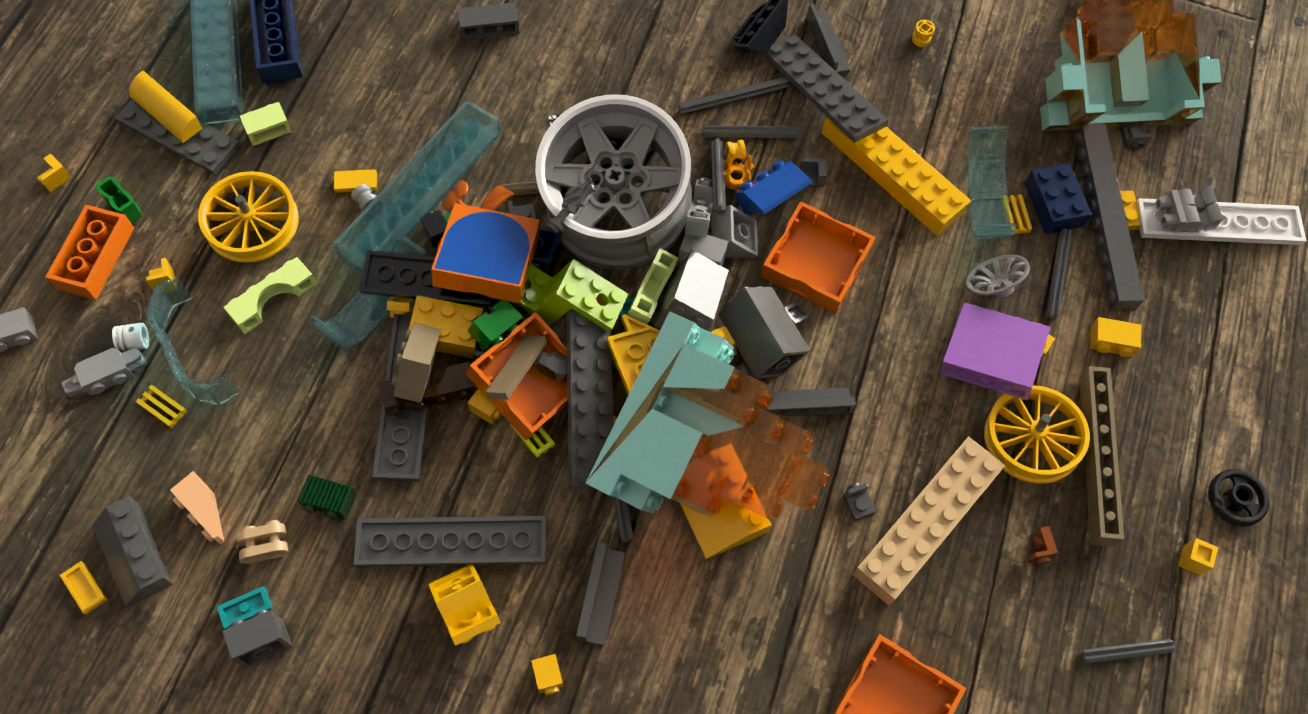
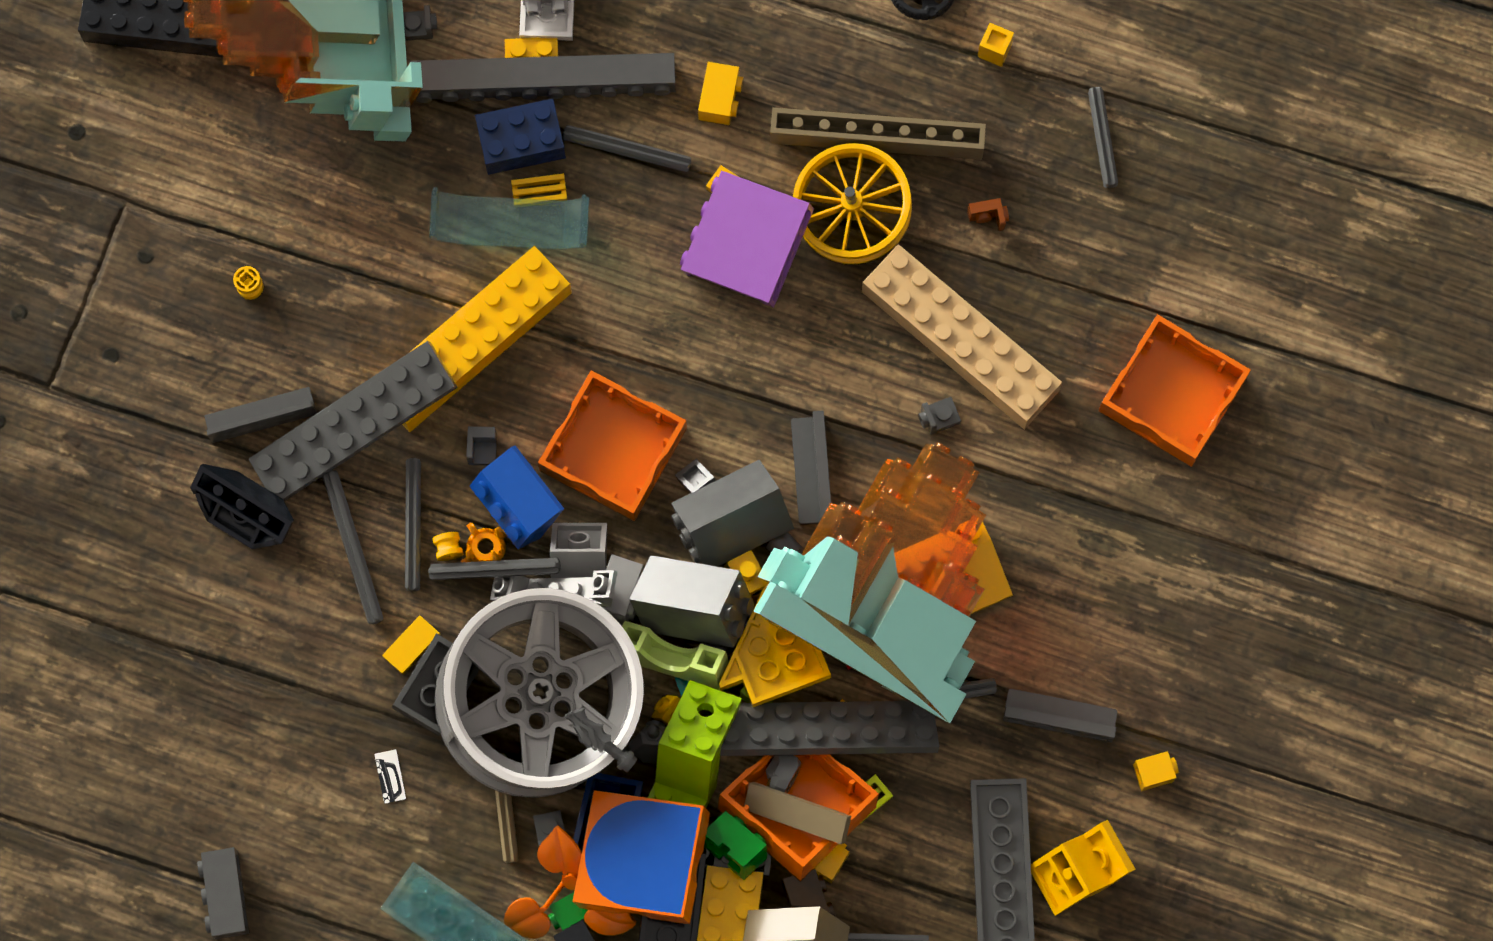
camera: 85 degrees left, 10 degrees up
light grey wheel [966,255,1030,298] -> none

